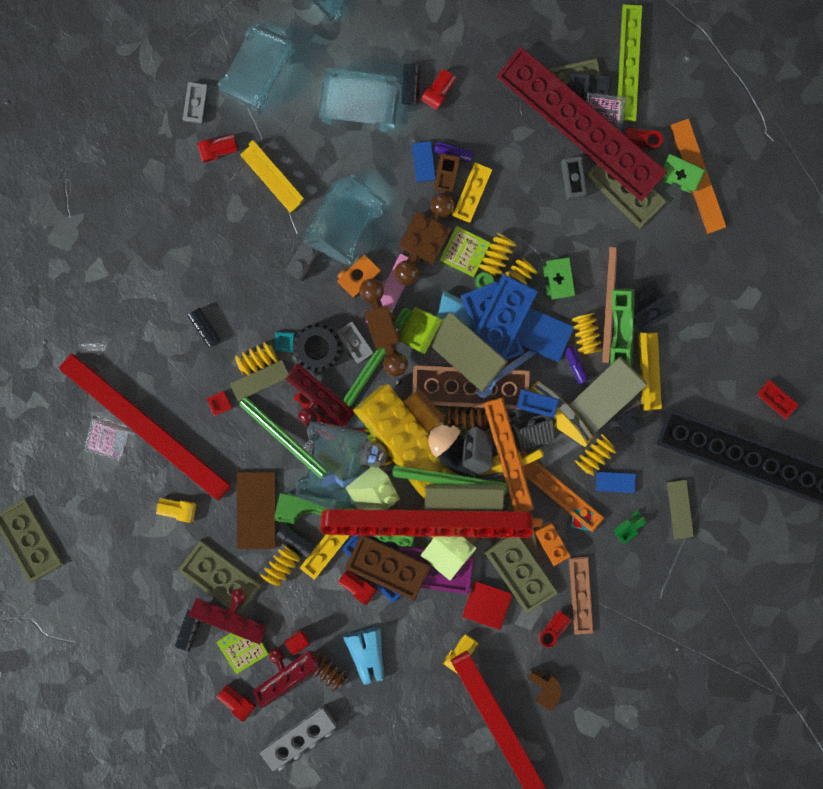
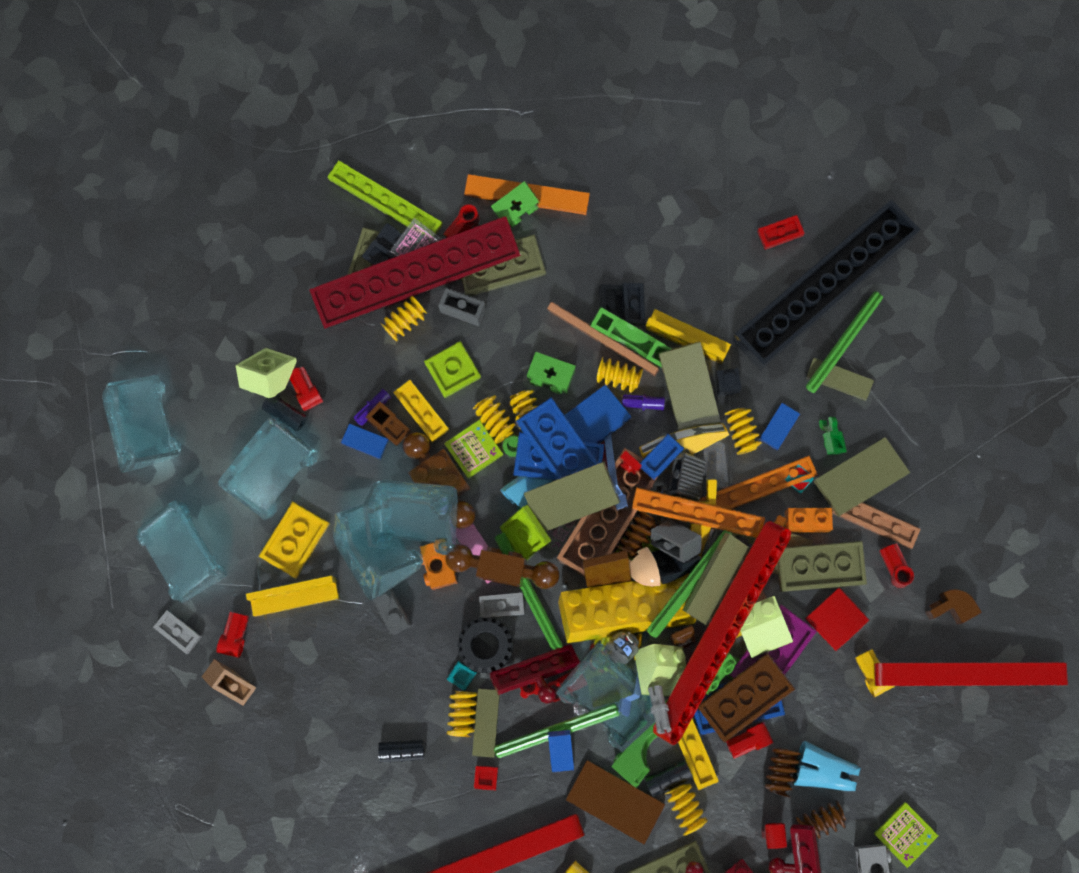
camera: 50 degrees left, 10 degrees down
none -> medium nougat slope [202,659,256,706]
none -> yellowish green slope [236,348,297,398]
none -> yellow tile [259,502,330,579]
none -> clear light blue windscreen [363,480,458,555]
none -> yellow piece [381,296,427,341]
none -> lime tile [424,341,481,398]
none -> blue tile [548,730,574,772]
none -> red plate [619,451,642,475]
none -> light grey pin [648,685,671,734]
none -> reddish brown slope [669,625,695,649]
none -> reddish brown piece [764,748,801,798]
none -> bright green axle [806,291,883,393]
none -> olive tile [814,437,910,517]
none -> lime tile [874,802,938,868]

